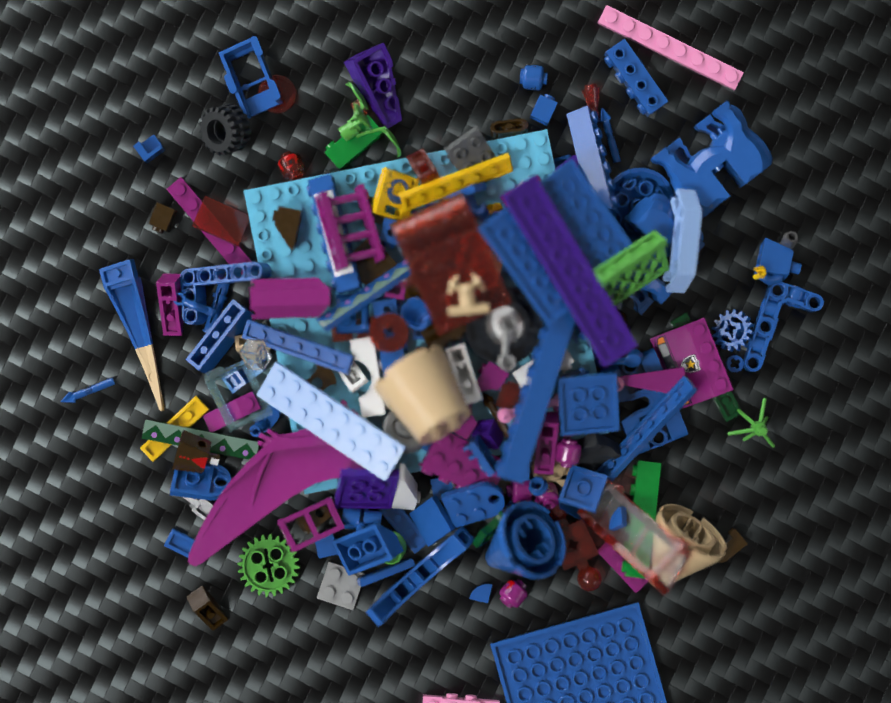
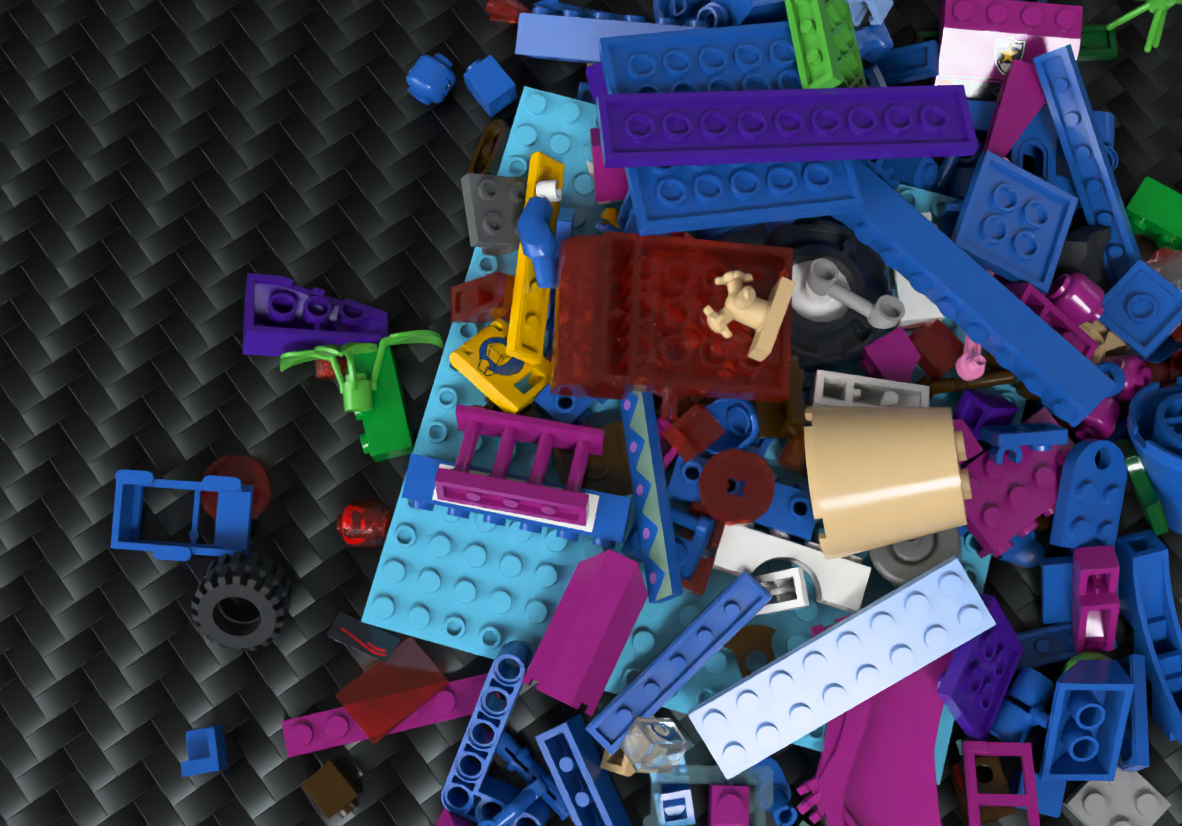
camera: 65 degrees left, 10 degrees down
dark brown slope [272,206,303,250] -> none
white slope [392,464,421,510] -> none
none -> black sticker [327,612,400,663]
none -> blue arm [517,179,562,288]
none -> clear red panel [661,403,725,463]
none -> blue plate [696,2,729,28]
none -> blue tile [870,40,939,86]
none -> magenta slope [1072,545,1120,653]

